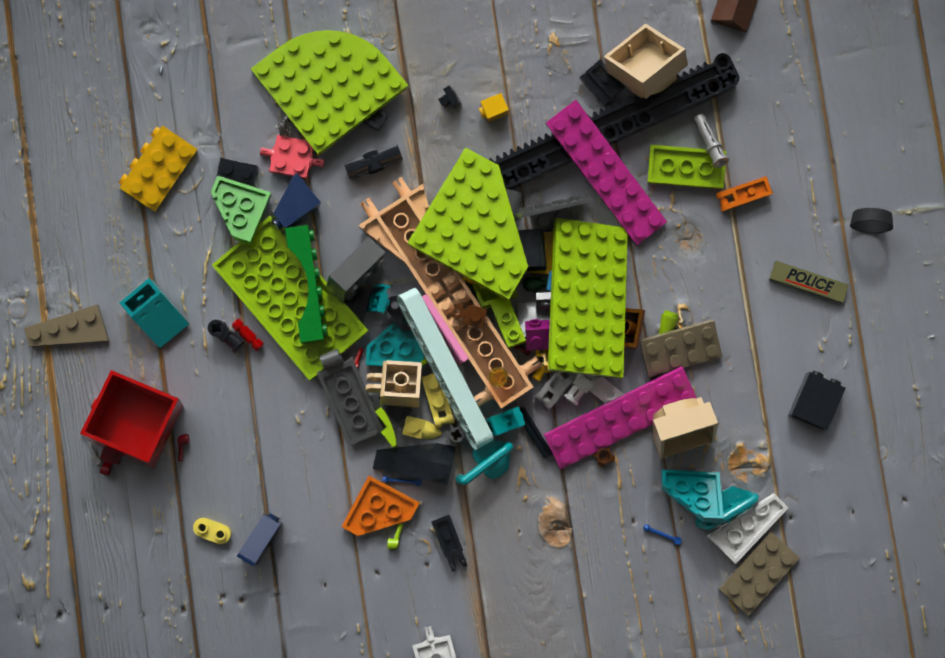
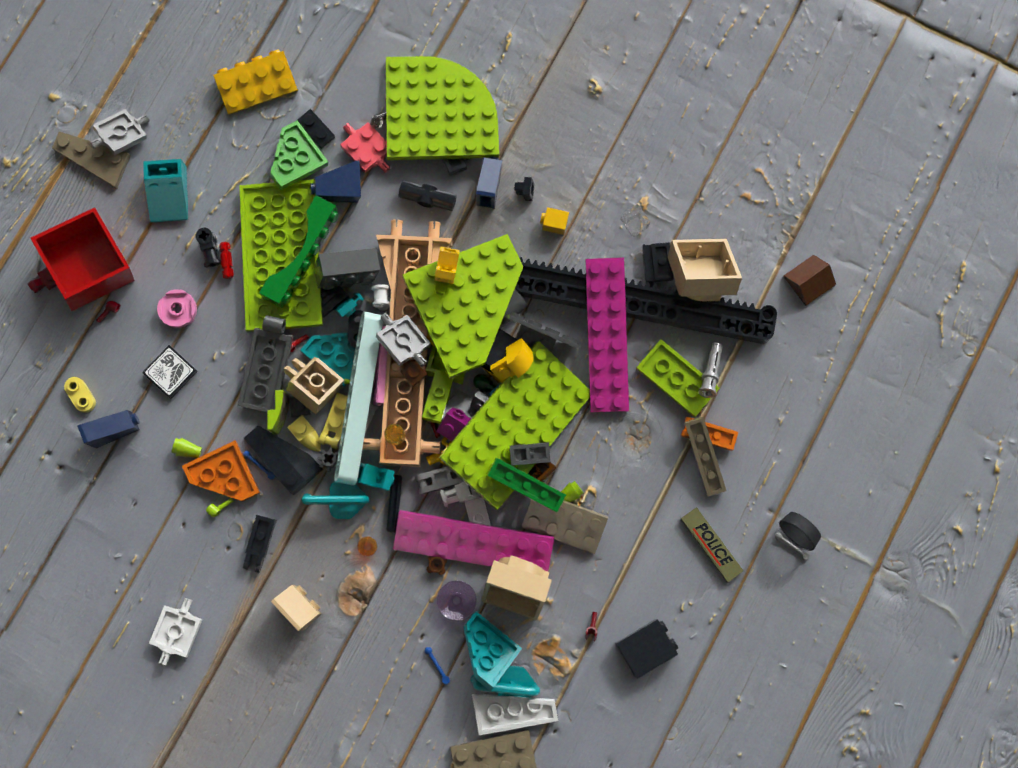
camera: 30 degrees right, 5 degrees down
none -> light grey plate [90,109,150,156]
none -> tile [142,345,198,399]
none -> bright pink plate [157,289,197,328]
none -> lime cone [171,437,202,458]
none -> tan slope [271,585,322,631]
none -> clear orange plate [358,536,377,556]
none -> white connector [371,284,391,311]
none -> light grey plate [376,313,431,367]
none -> yellow brick [434,247,460,284]
none -> clear purple dish [437,581,476,621]
none -> slope [476,157,502,209]
none -> green plate [487,458,566,512]
none -> yellow brick [490,338,533,383]
none -> dark grey slope [510,442,550,466]
none -> dark red hand [585,612,597,641]
none -> dark tan plate [685,417,727,496]
none -> light grey hinge [775,532,810,560]

